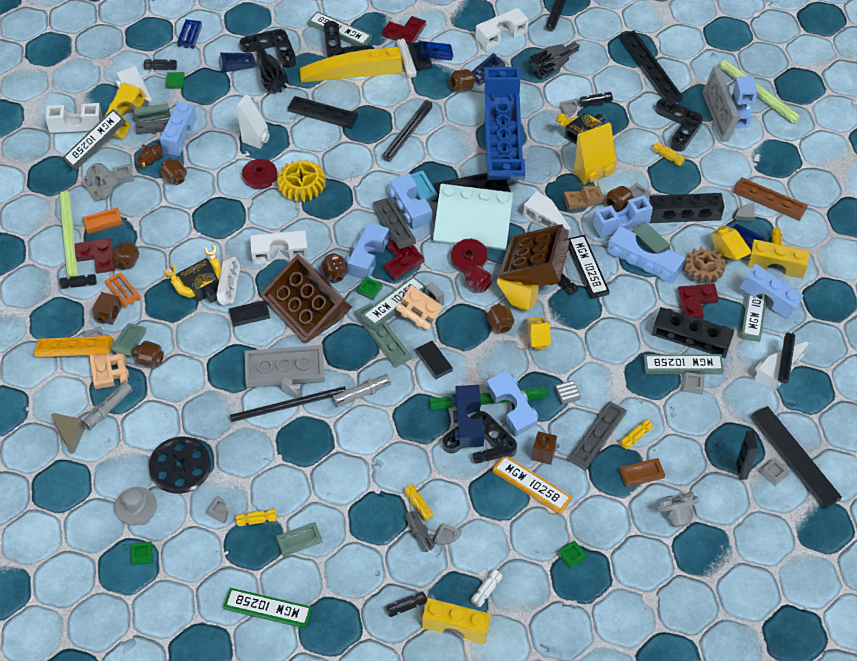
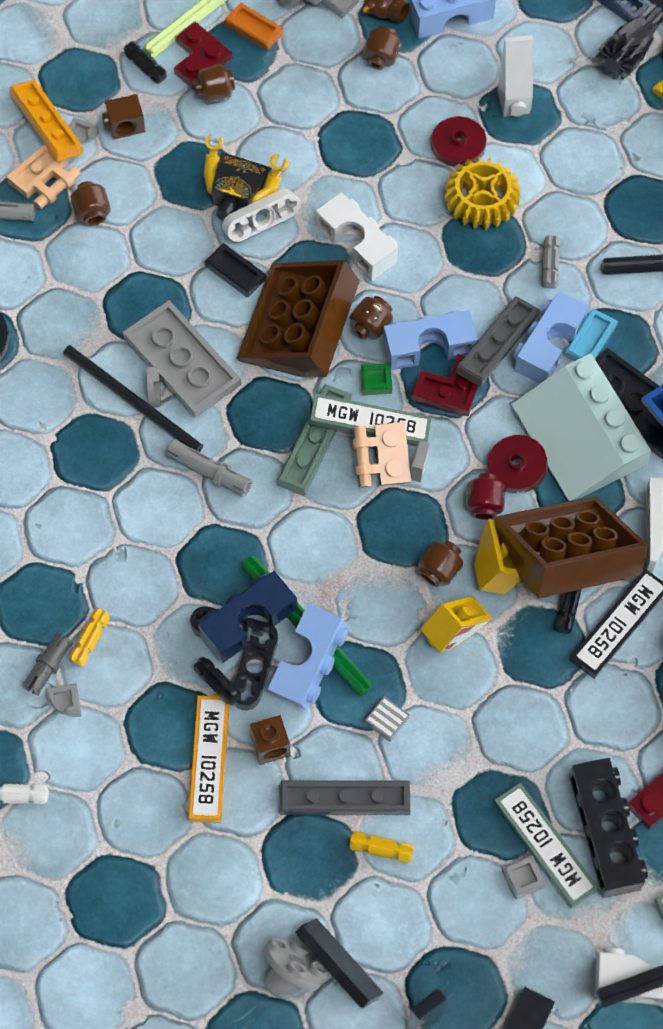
camera: 55 degrees right, 10 degrees up
orange tile [105,272,141,308] -> none
sand green tile [112,323,146,356] -> none
black tile [288,96,358,129] -> none
black tile [416,340,453,379] -> none
green tile [557,540,587,570] -> none
dark orange tile [619,458,665,488] -> none
none -> black tile [295,918,384,1009]
none -> light grey axle [542,235,560,289]

